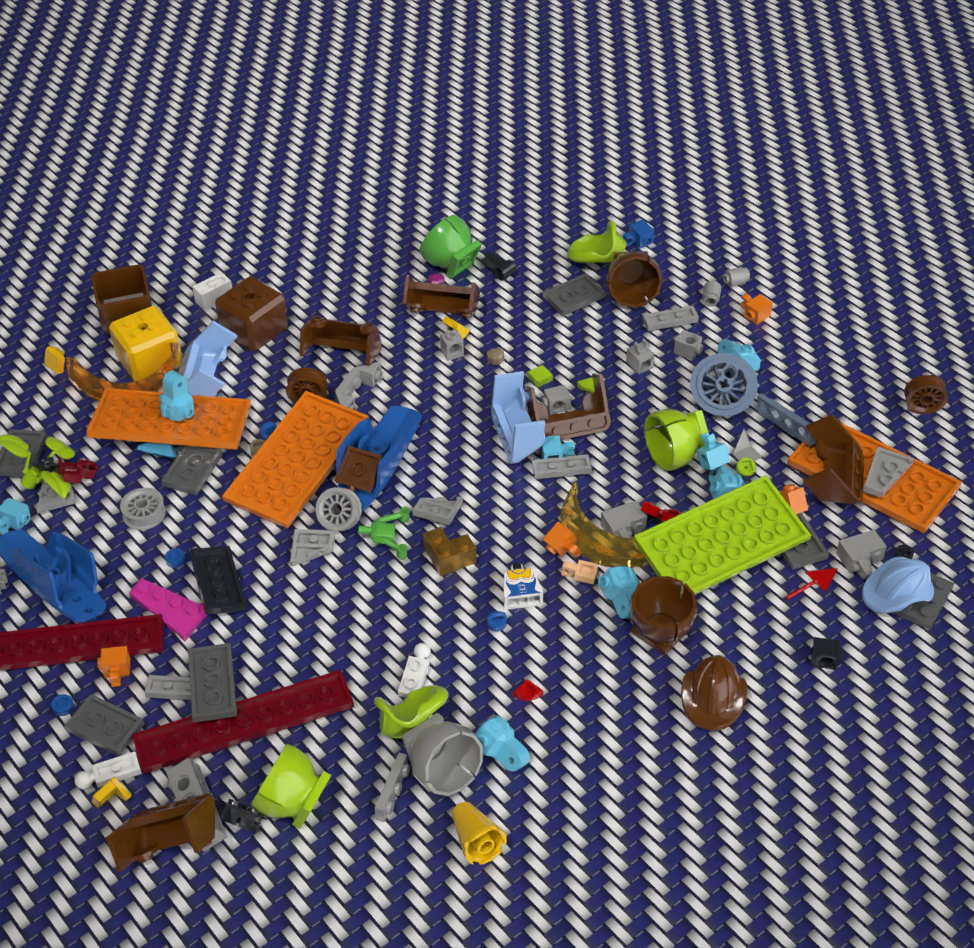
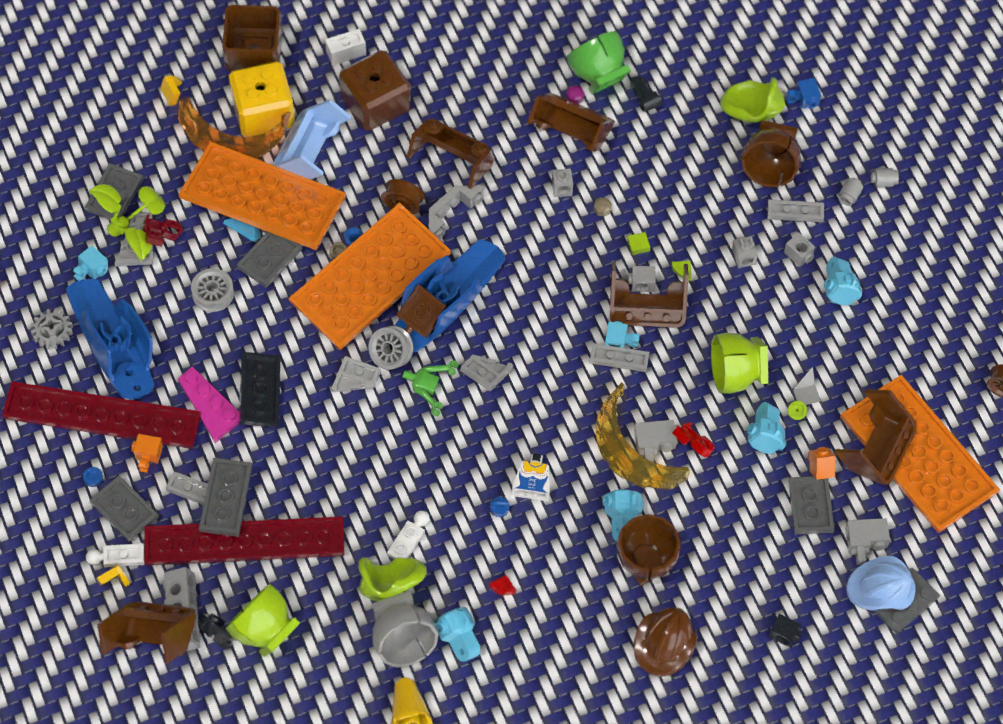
camera: 15 degrees right, 15 degrees up
black bush [37,457,57,472] -> none
medium azure piece [159,370,194,422] -> none
blue tile [165,548,186,568] -> none
light grey plate [375,753,410,822] -> none
pearl gold brick [423,527,477,576] -> none
yellow tile [442,316,470,339] -> none
light blue windscreen [491,371,545,464] -> none
dark grey plate [543,273,605,316] -> none
orange brick [543,522,581,558] -> none
light nougat plate [561,560,599,584] -> none
lime plate [633,475,812,598] -> none
sand blue piece [690,353,758,416] -> none
medium azure brick [696,432,730,470] -> none
orange brick [740,294,773,325] -> none
sand blue fence [757,393,816,446] -> none
red piece [786,568,838,600] -> none
light grey wing [863,447,915,498] -> none
black bush [894,545,914,559] -> none

